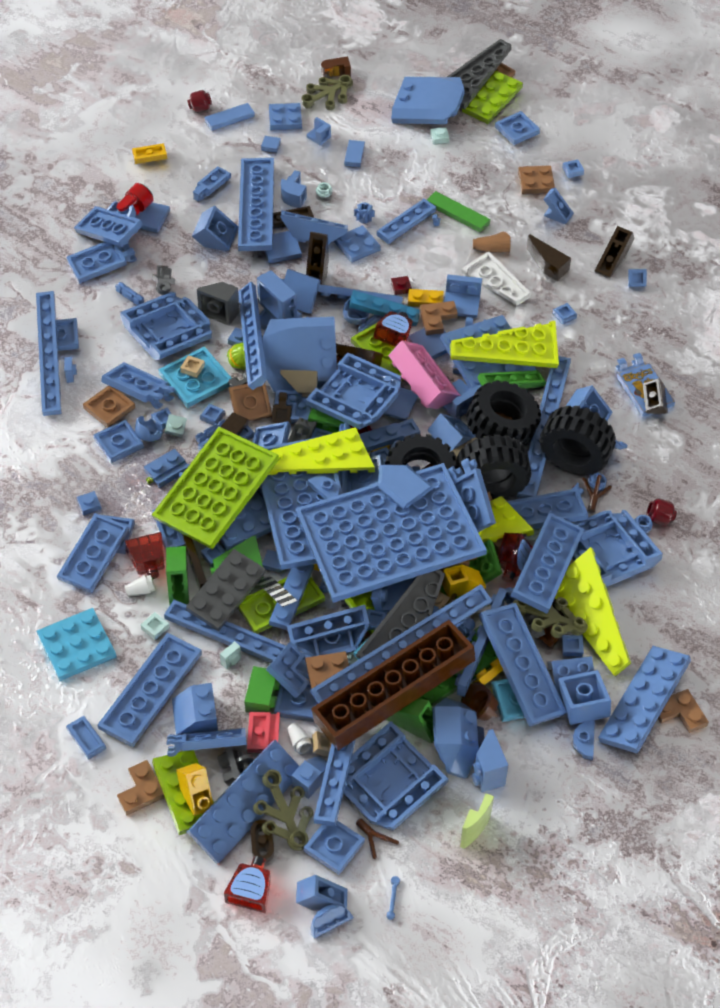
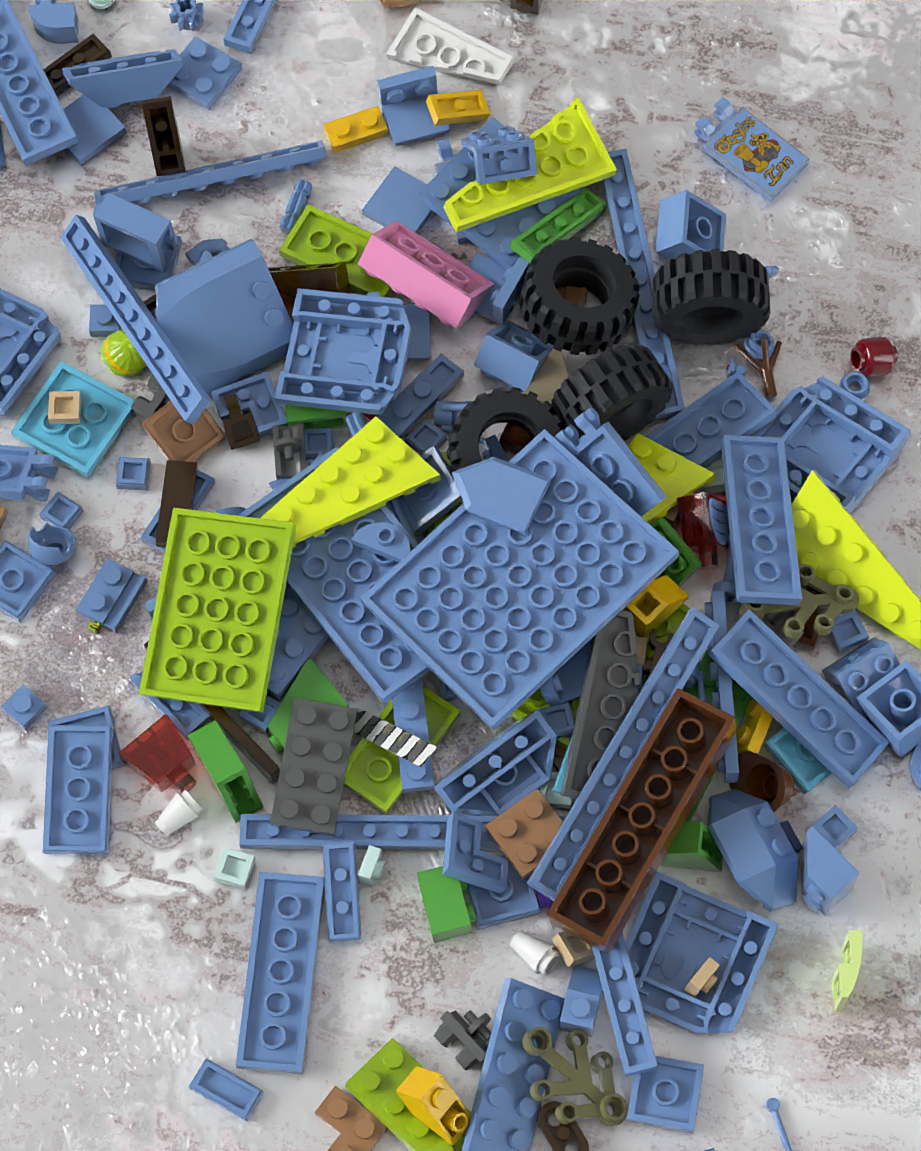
camera: 20 degrees left, 15 degrees up
medium azure plate [36,608,117,681] -> none
light aqua plate [164,414,187,437] -> none
medium blue tile [166,728,247,757] -> none
medium blue slope [172,683,218,735] -> none
medium blue axle [195,420,226,444] -> none
dark grey slope [197,282,240,326] -> none
coral plate [247,712,280,753] -> none
medium blue tile [252,422,291,447] -> none
medium blue tile [262,549,282,573] -> none
dark tan slope [280,370,318,398] -> none
medium blue tile [284,269,321,314] -> none
medium blue hair [343,298,370,325] -> none
dark azure plate [349,290,420,327] -> none
reddish brown plant [356,818,399,859] -> none
clear red torso [373,311,413,347] -> none
dark red plate [391,276,412,295] -> none
medium nougat plate [419,301,458,335] -> none
medium blue tile [552,303,577,324] -> none
dark brown slope [643,378,668,414] -> none
none -> medium blue tile [322,841,362,942]
none -> yellow plate [426,90,491,126]
none -> medium blue bracket [461,126,537,184]
none -> tan plate [684,957,720,998]
none -> medium blue plate [812,805,858,850]

